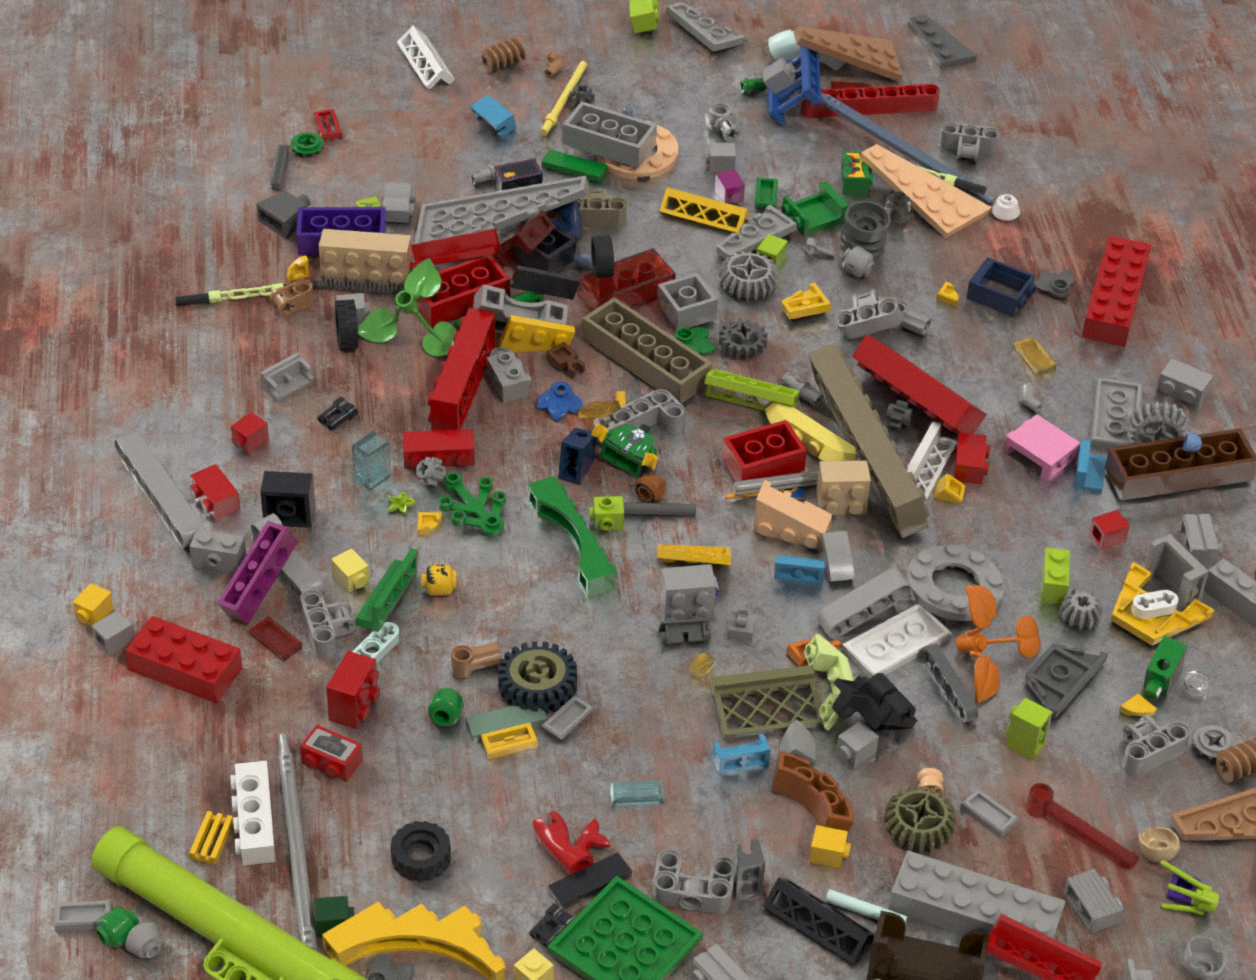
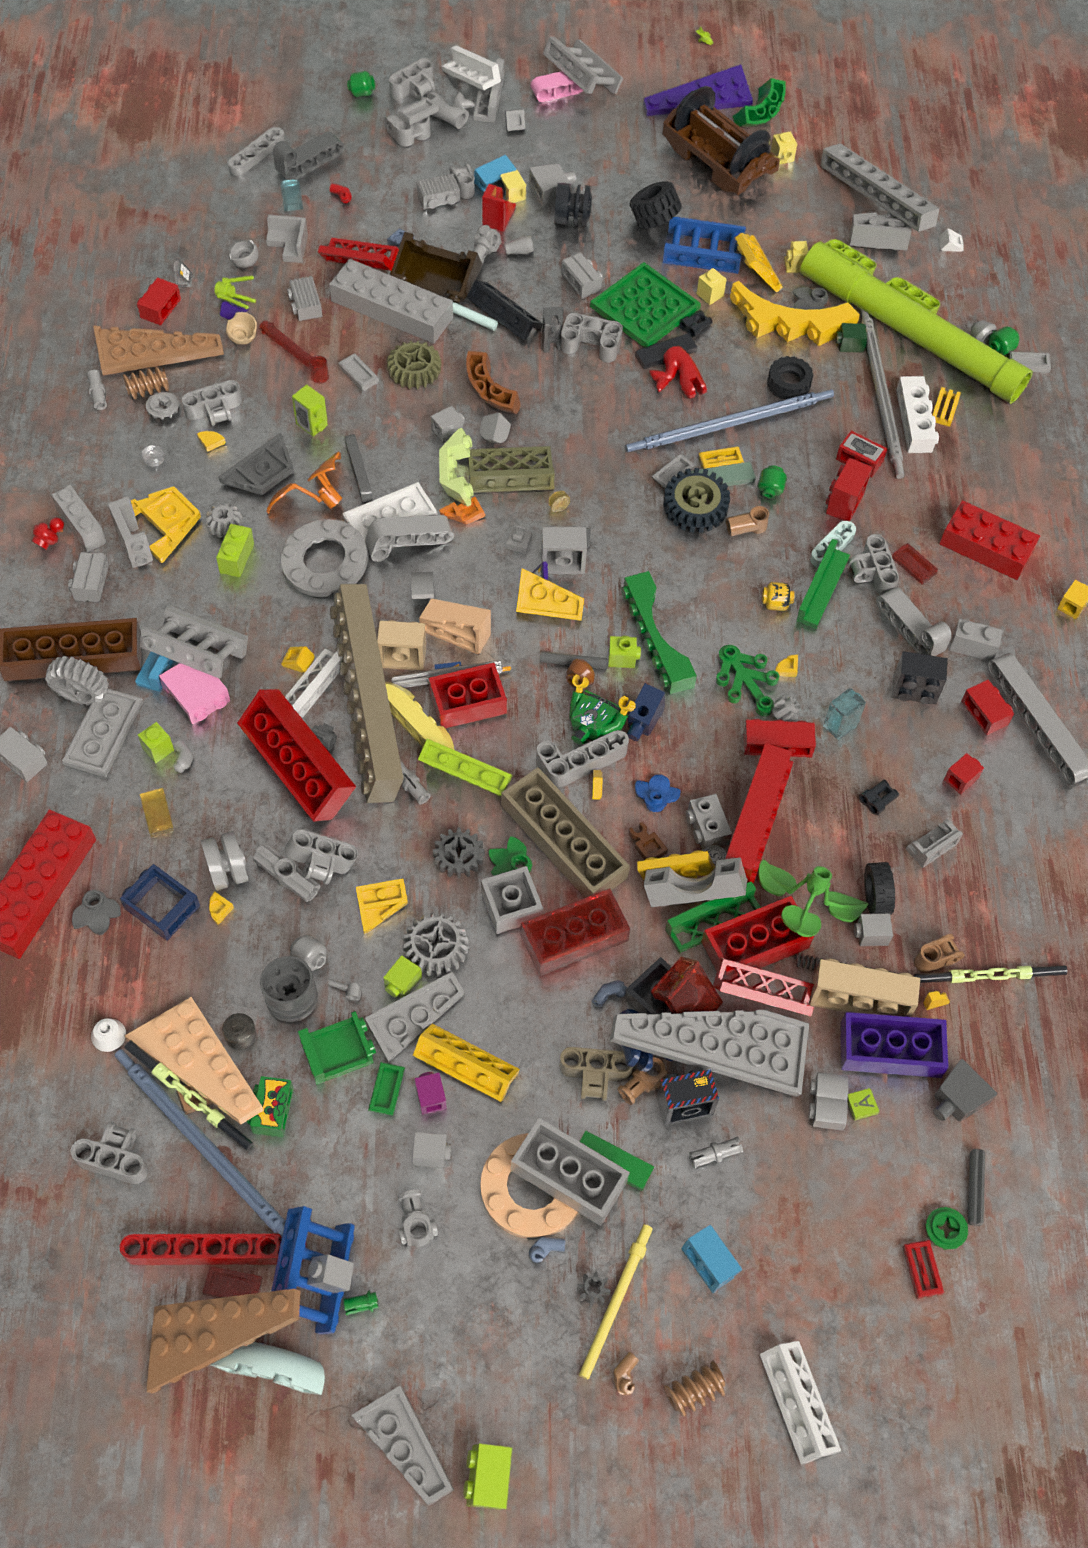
camera: 175 degrees left, 15 degrees up
light grey brick [92,611,134,657] -> none
magenta brick [217,521,298,624] -> none
light yellow brick [331,548,370,593] -> none
lime plant [388,491,416,515] -> none
black tile [510,265,580,300] -> none
clear yellow tile [577,400,621,418] -> none
black tyre [591,235,615,279] -> none
clear light blue tile [609,780,664,807] -> none
dark azure hinge [711,734,771,775] -> none
dark azure panel [774,555,825,585] -> none
yellow brick [809,825,851,869] -> none
black plate [832,673,918,729] -> none
dark grey wing [907,14,977,69] -> none
light nougat wheel [917,768,944,796] -> none
red brick [954,432,990,484] -> none
red brick [1089,510,1130,550] -> none
white beam [1131,590,1179,619] -> none
green torso [1143,635,1187,700] -> none
medium blue hinge [1183,433,1202,452] -> none
none -> lime brick [137,722,174,764]
none -> light grey fence [140,606,248,679]
none -> light grey wheel [201,831,249,891]
none -> sand blue axle [625,389,834,453]

